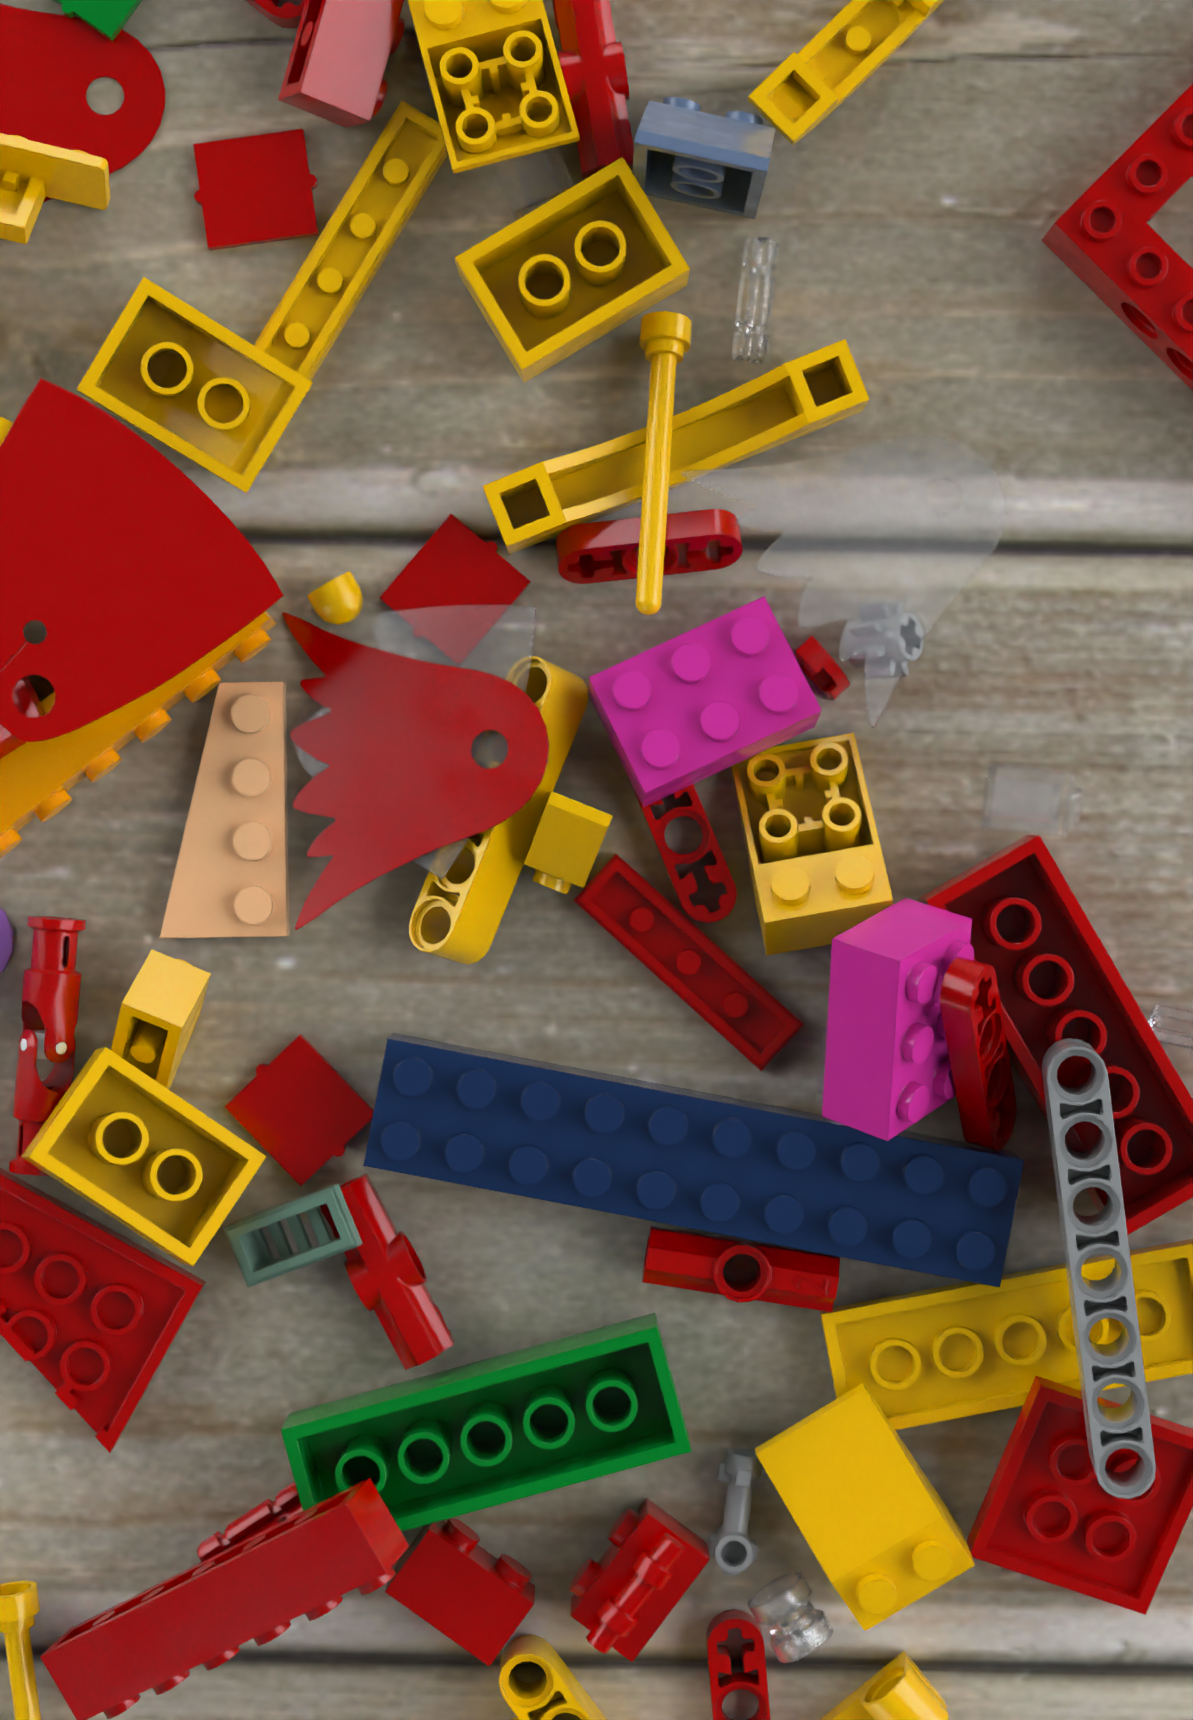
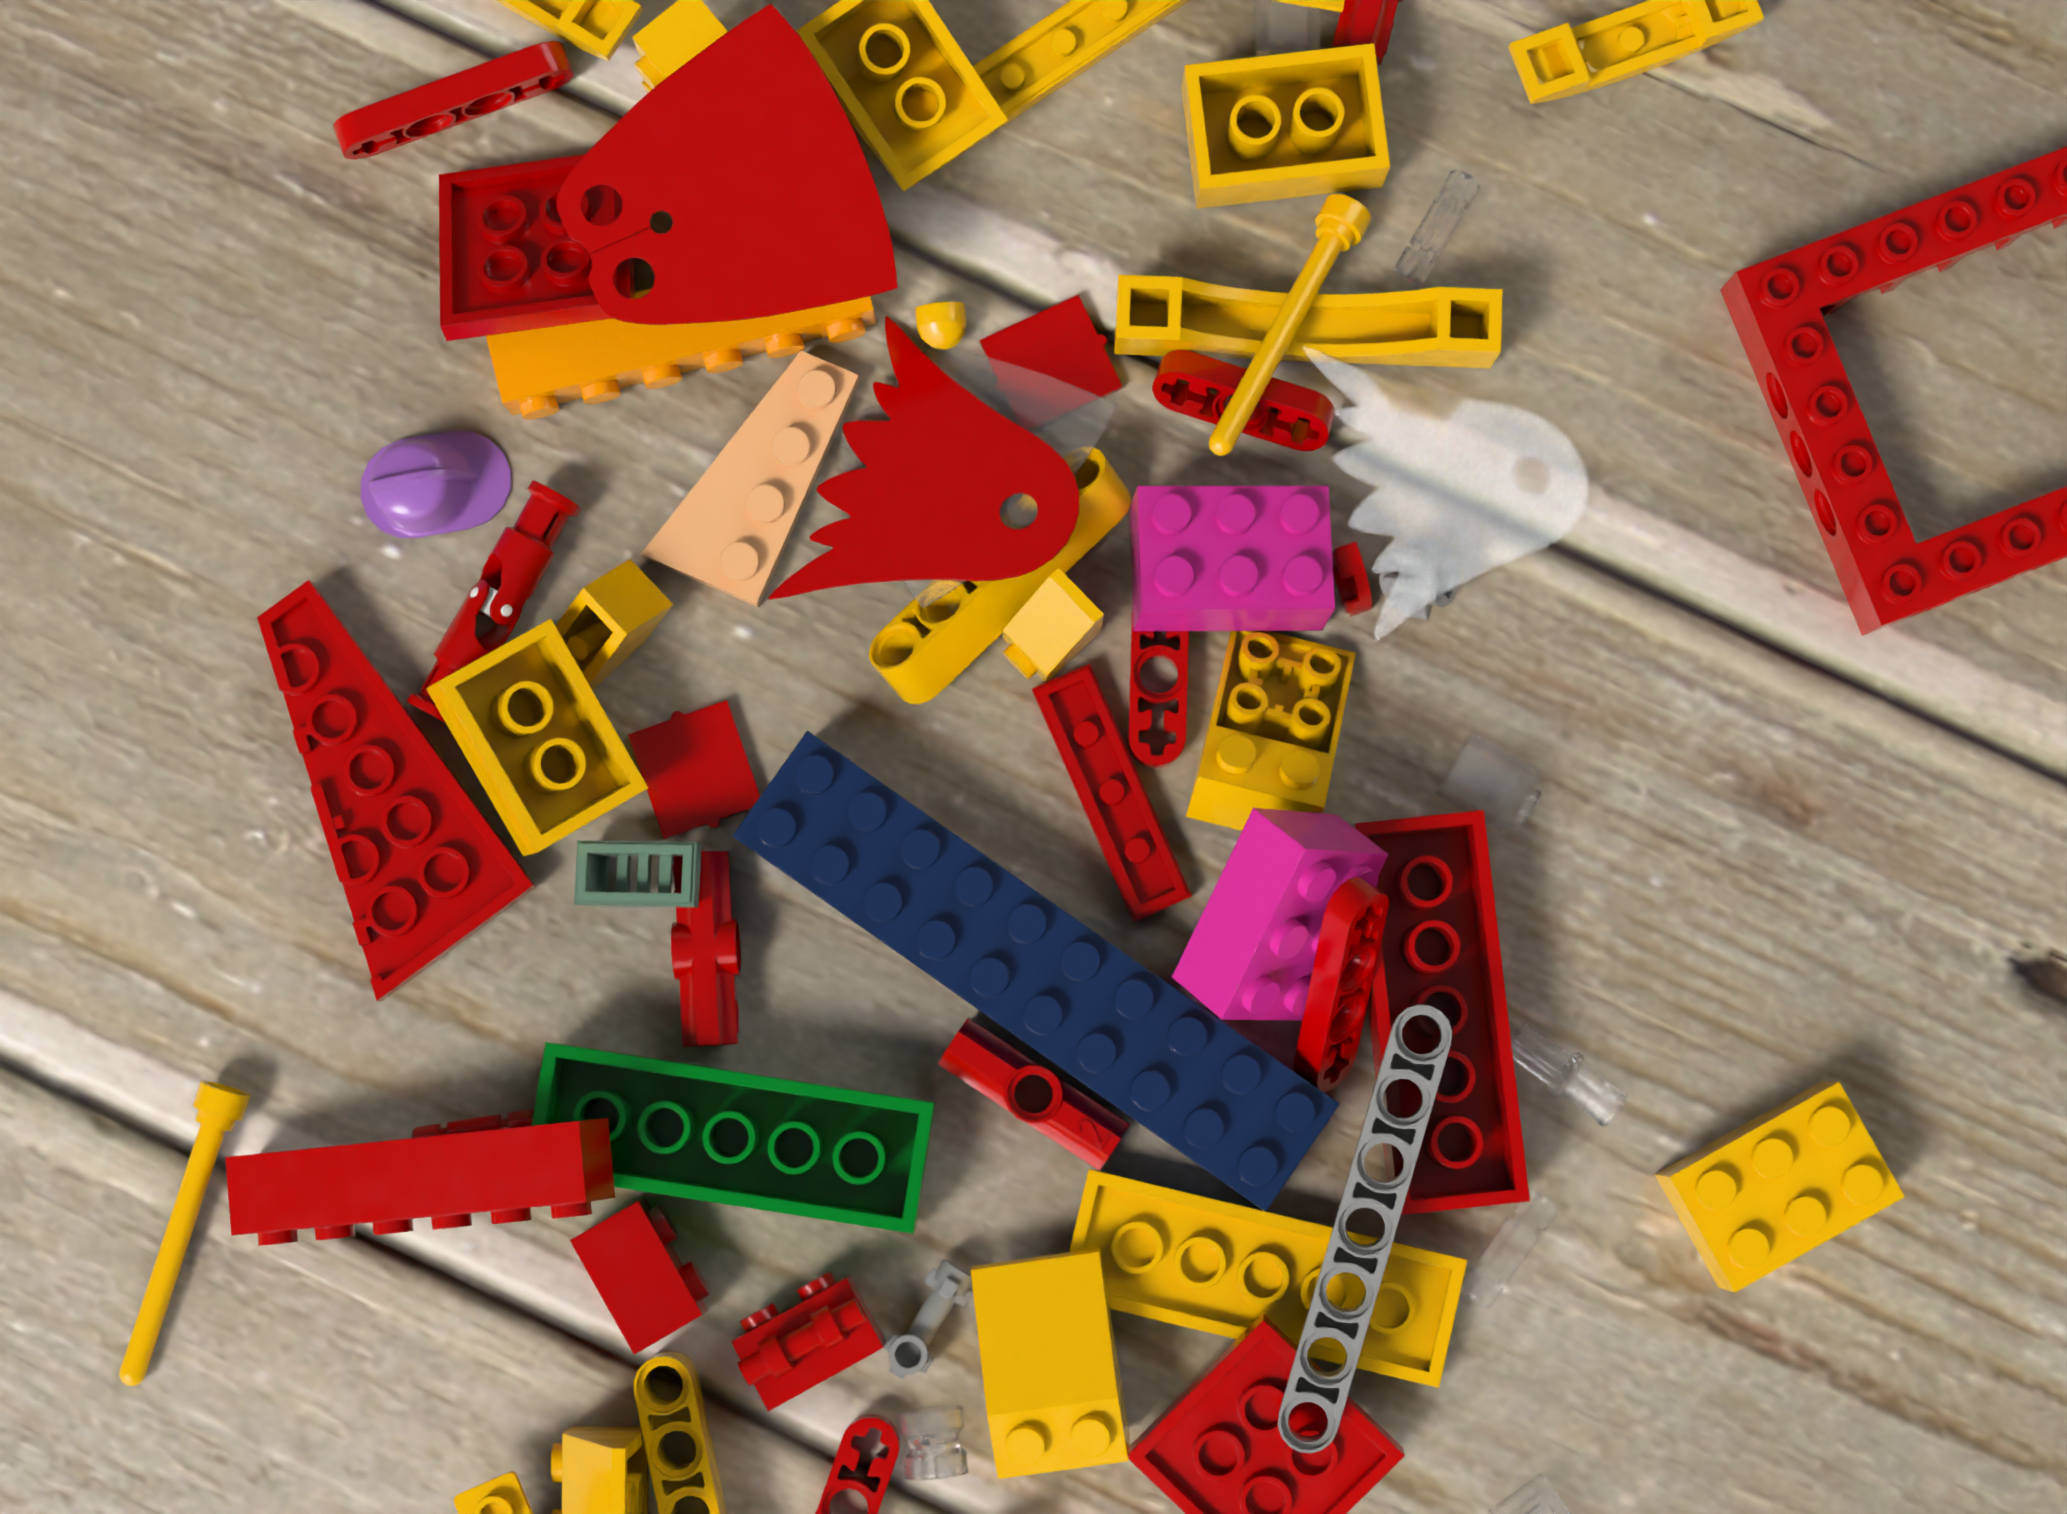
camera: 25 degrees right, 5 degrees down
sand blue slope [633,97,775,219] -> none

